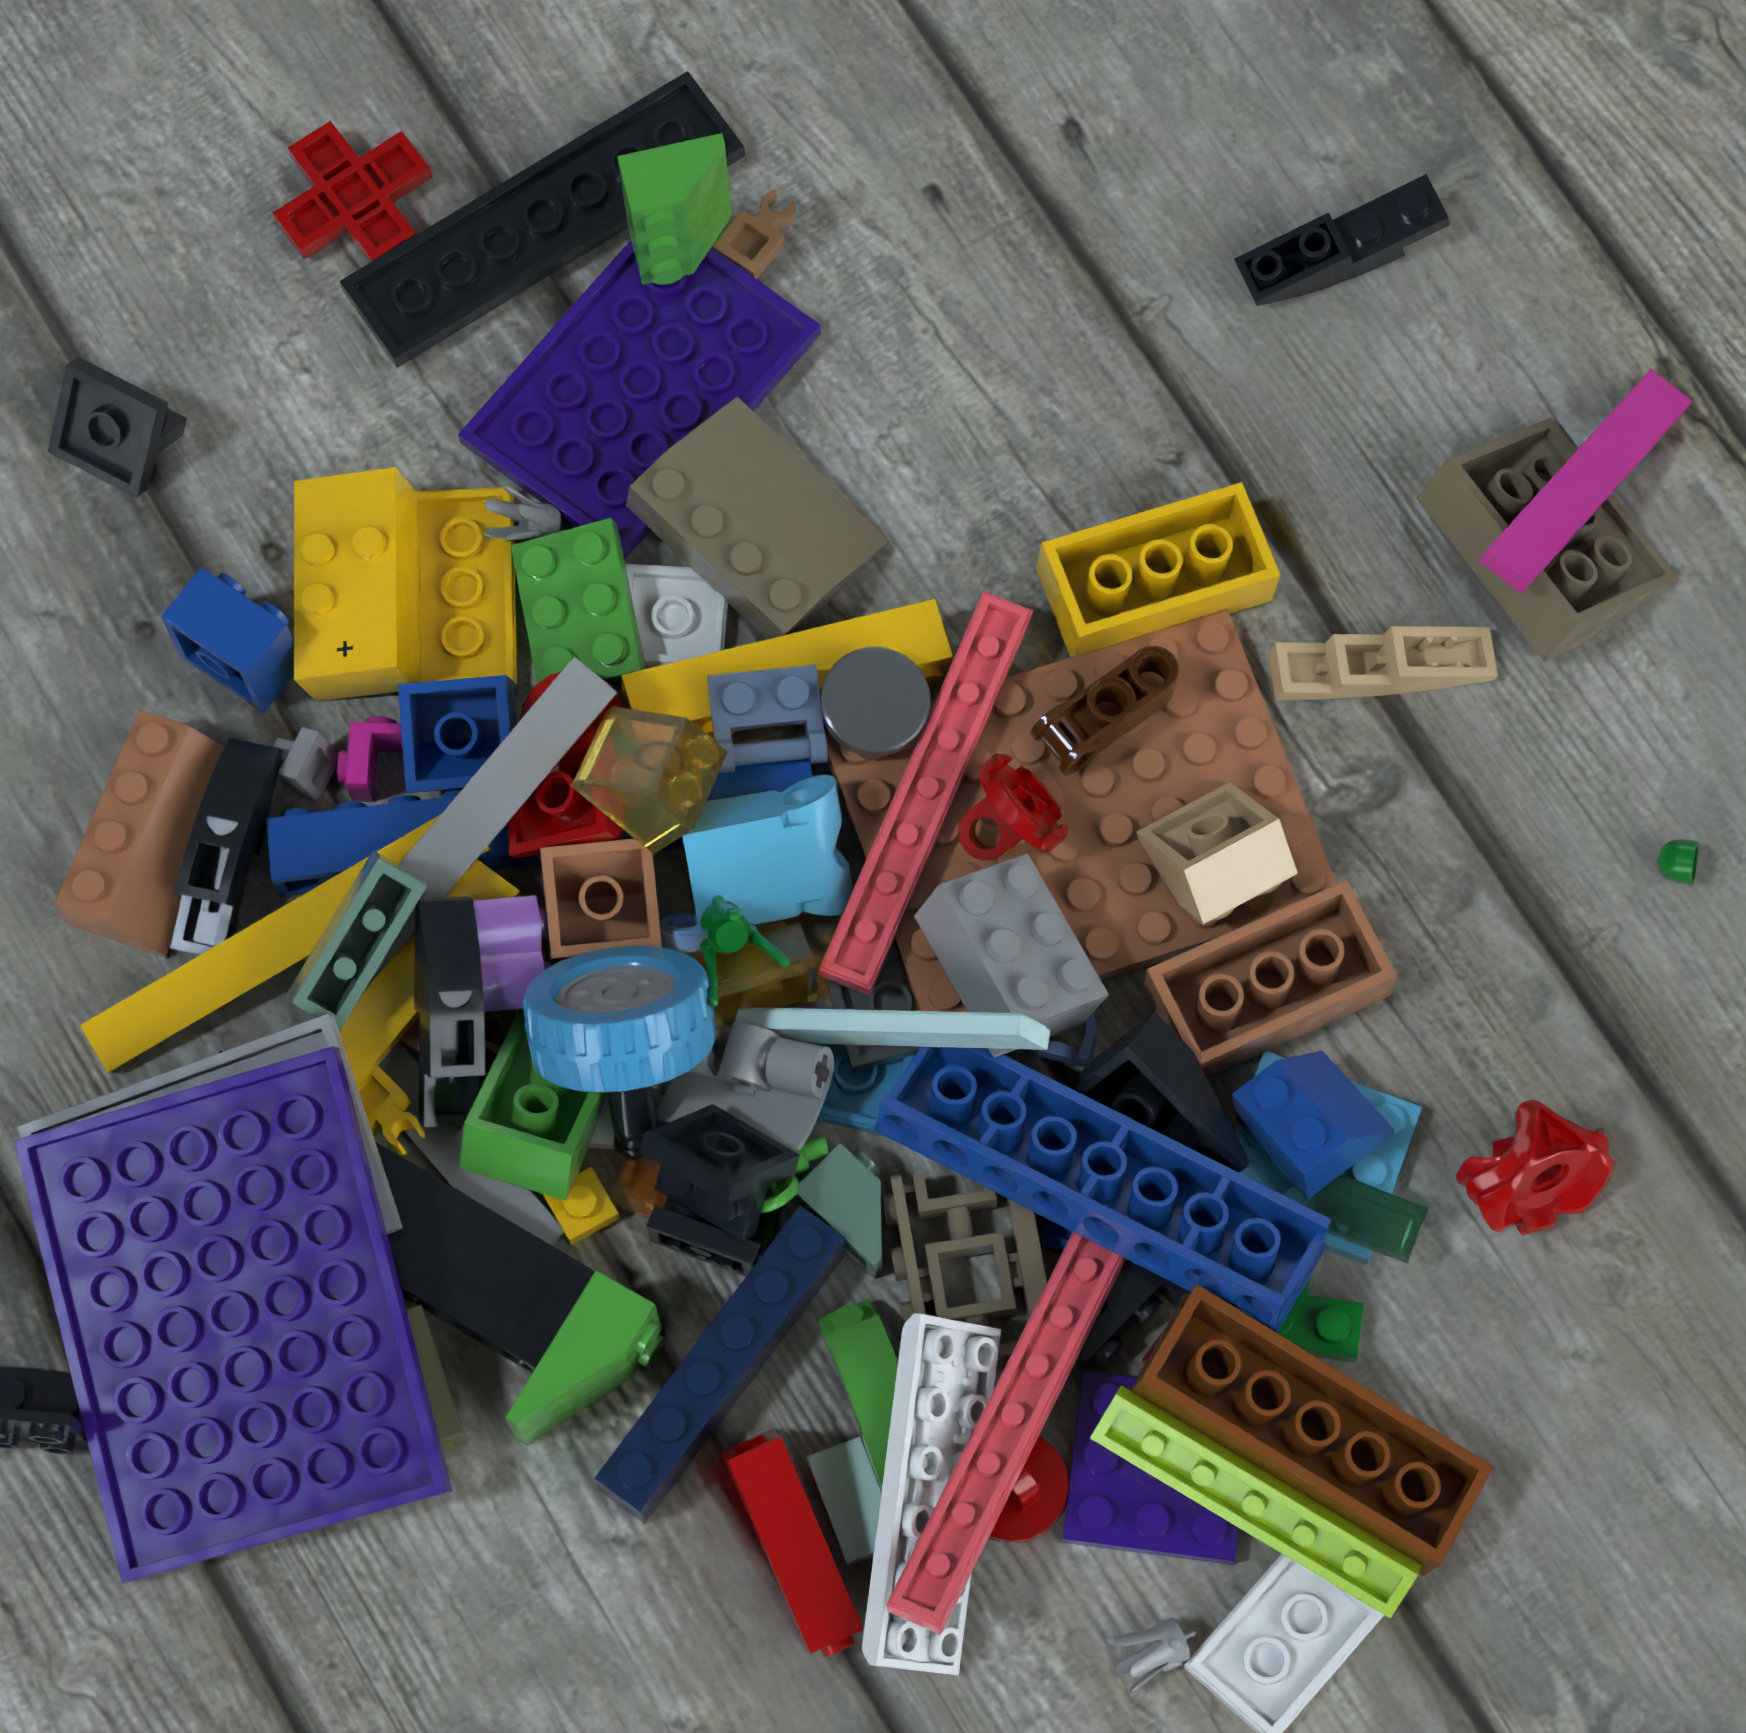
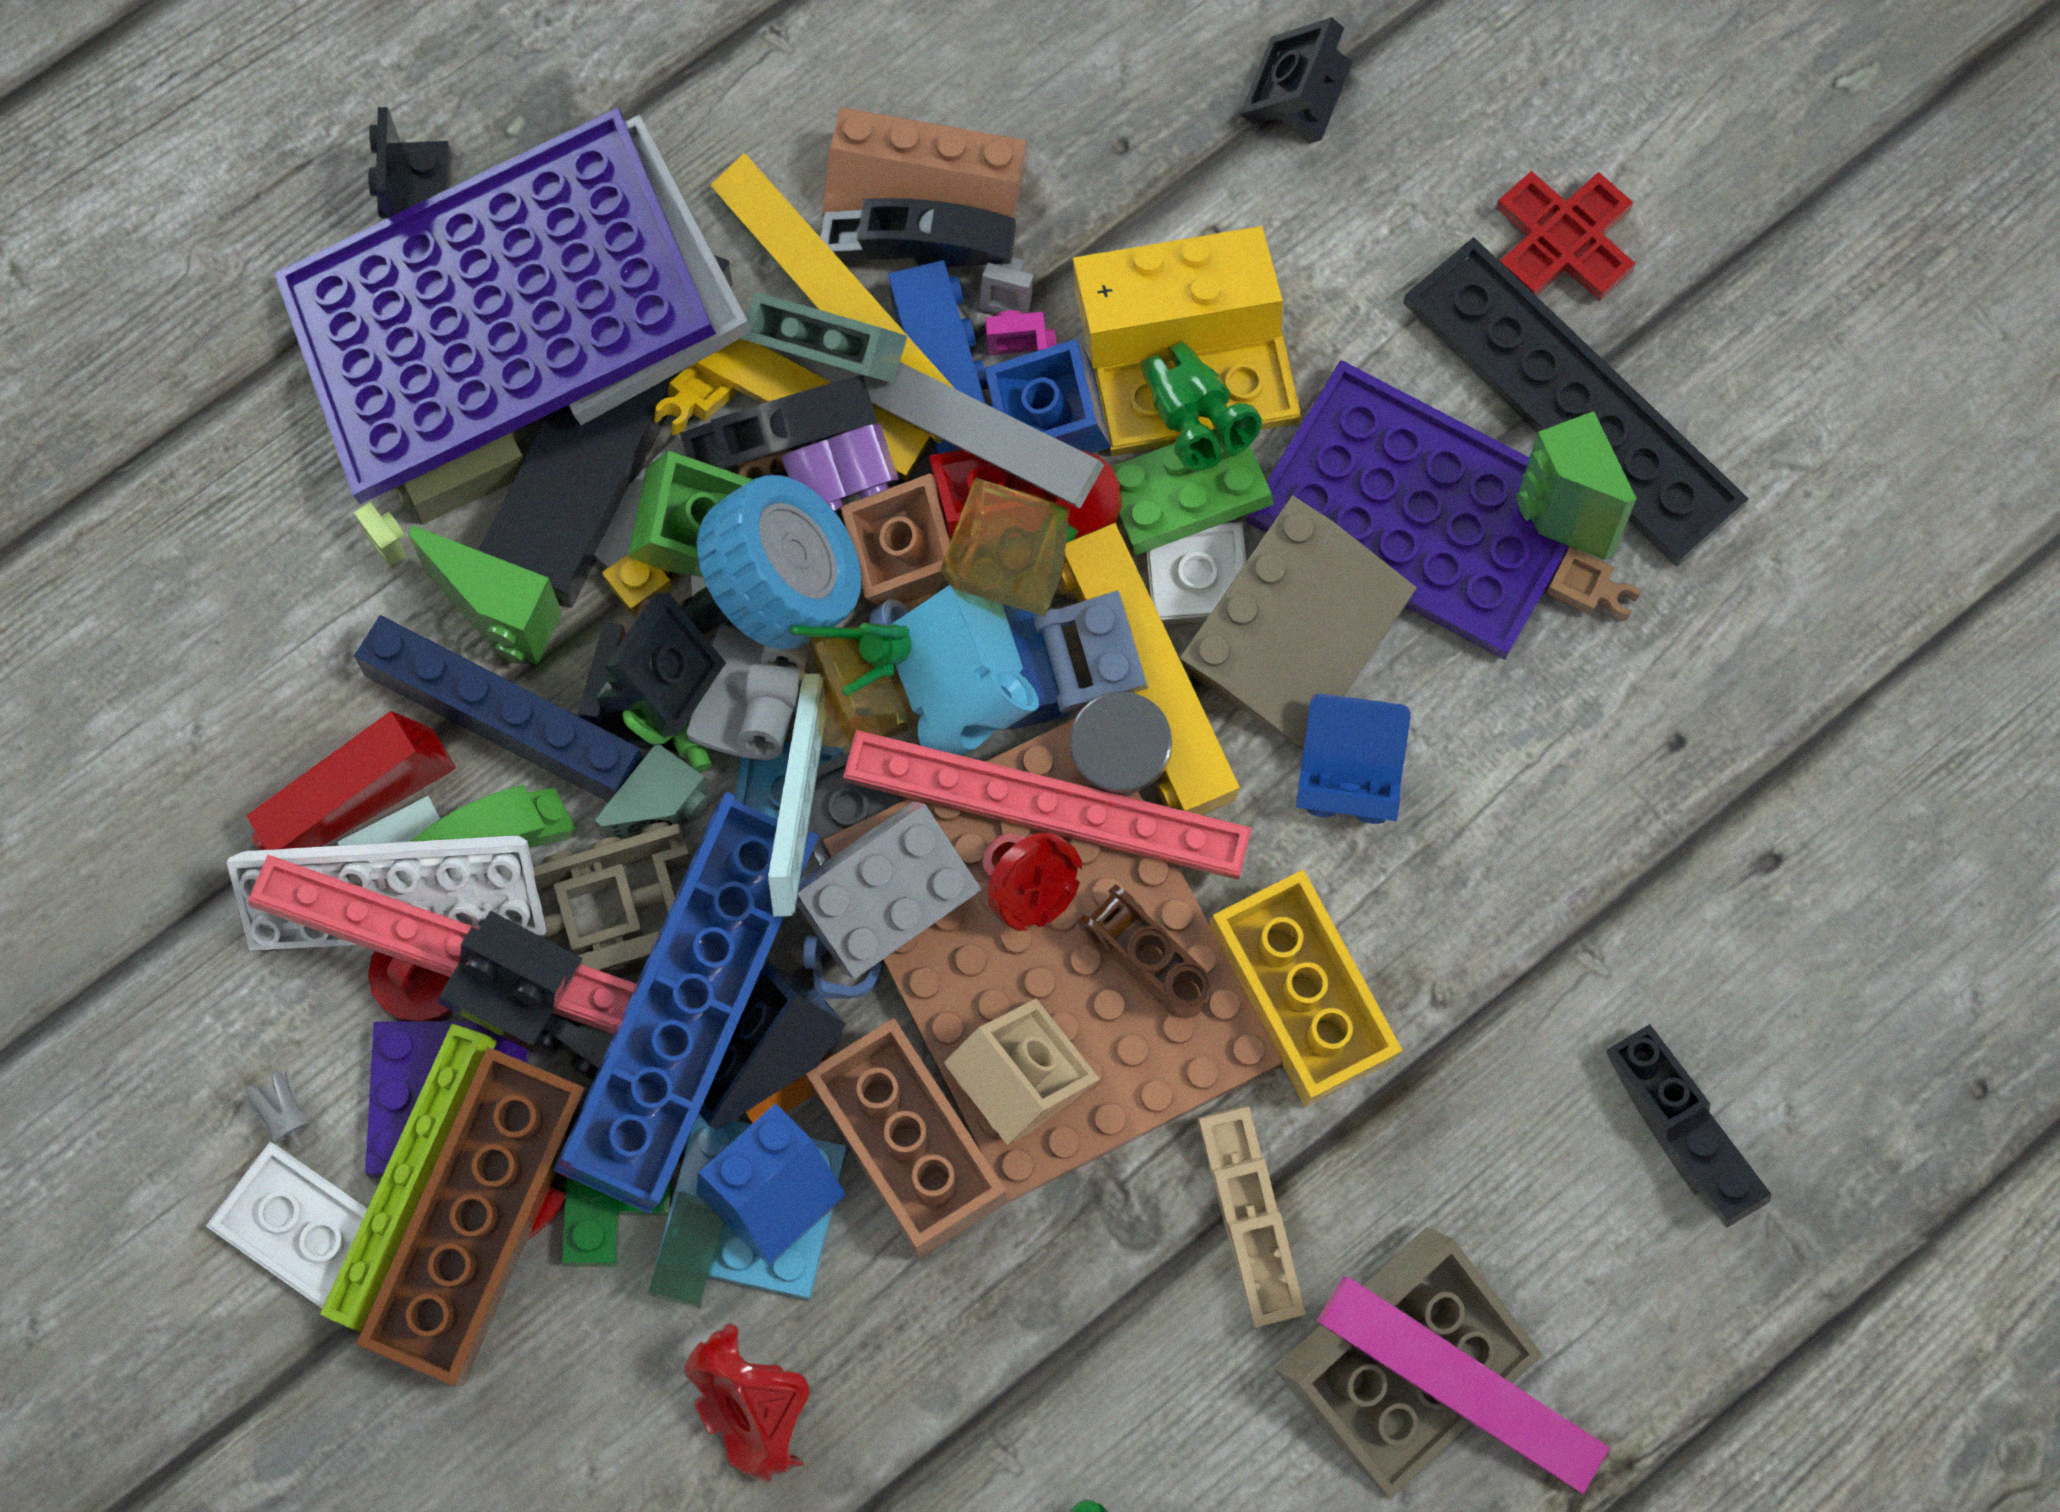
camera: 80 degrees right, 0 degrees up
blue brick [161,567,294,713] -> none
light grey piece [485,485,561,541] -> none
none -> yellowish green plate [354,502,406,567]
none -> black bracket [438,910,583,1052]
none -> green piece [1141,341,1262,470]
none -> blue bracket [1296,694,1411,824]

